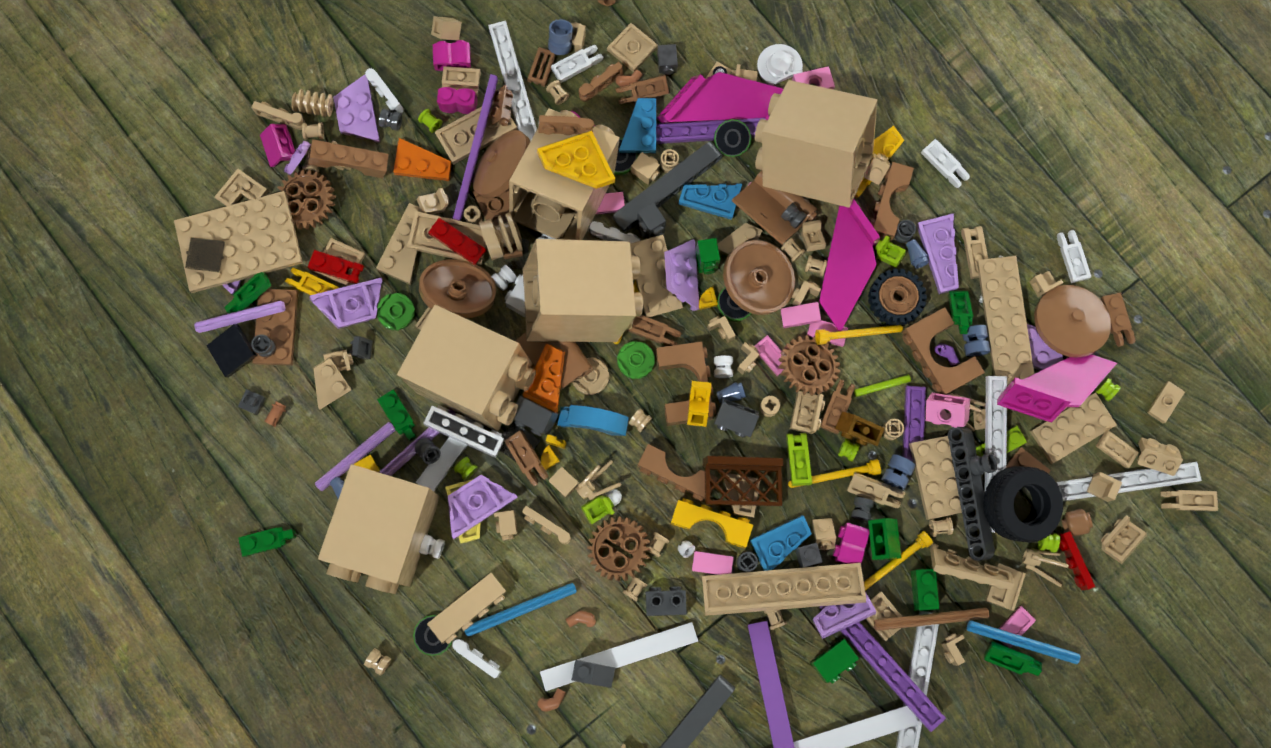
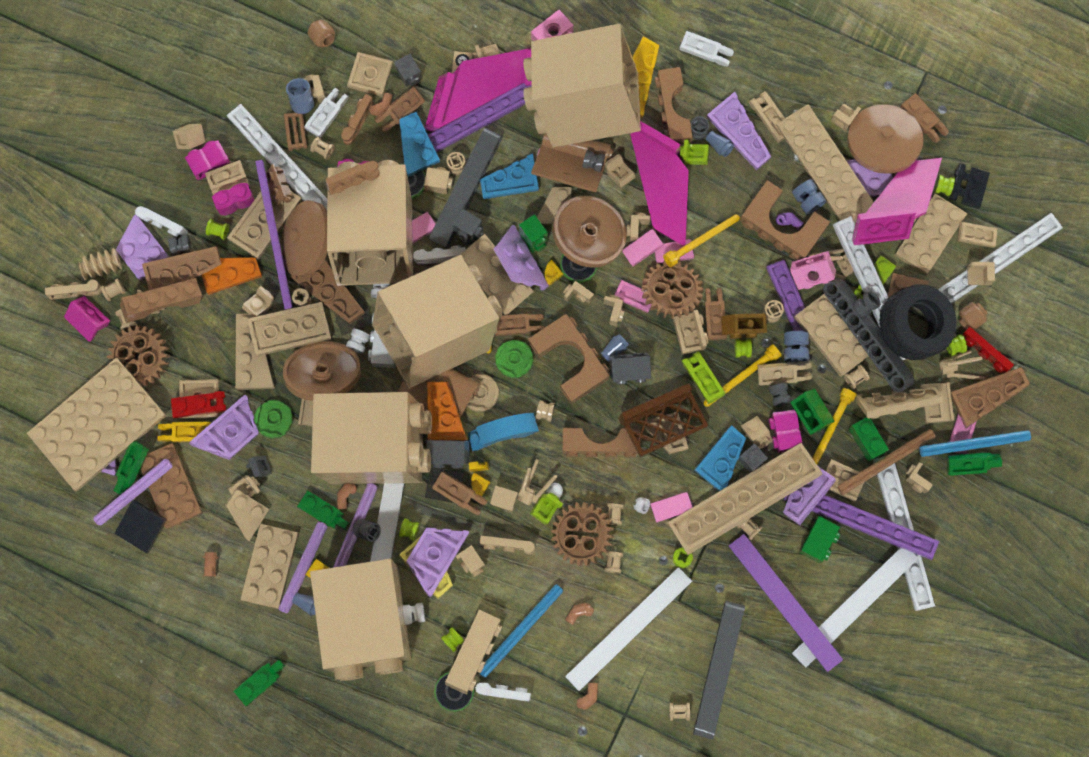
camera: 20 degrees left, 0 degrees up
clear smoke piece [185,237,225,272] -> none
tan plate [214,169,269,206] -> none
dark grey tile [238,389,265,415] -> none
dark grey wheel [251,334,276,357] -> none
lavender tile [284,141,310,175] -> none
tan wheel [364,648,392,676] -> none
white brick [424,405,504,458] -> none
red plate [428,218,486,266] -> none
tan wheel [479,212,523,260] -> none
yellow plate [537,131,615,189] -> none
dark grey slope [571,659,615,688] -> none
dark grey brick [645,587,687,616] -> none
yellow arch [670,498,753,549] -> none
yellow brick [687,381,712,427] -> none
black tile [714,119,751,157] -> none
white wheel [714,356,733,378] -> none
dark grey wheel [736,552,758,572] -> none
white hat [757,44,803,86] -> none
tan wheel [760,396,780,417] -> none
tan bush [780,238,805,263] -> none
tan bush [804,255,827,277] -> none
lime bar [854,374,911,397] -> none
tan bracket [864,153,890,185] -> none
wheel [868,269,927,326] -> none
green hinge [948,291,973,334] -> none
white hinge [1057,230,1091,283] -> none
tan bracket [1101,515,1147,564] -> none
tan bracket [1137,437,1183,476] -> none
tan plate [1147,381,1185,423] -> none
tan hinge [1160,490,1218,511] -> none
none -> medium nougat wing [142,246,222,290]
none -> tan plate [240,524,299,609]
none -> nougat arm [337,483,357,510]
none -> lime wheel [441,627,465,652]
none -> lime wheel [672,547,693,568]
none -> black plate [949,164,990,209]
none -> medium nougat wing [951,367,1030,429]

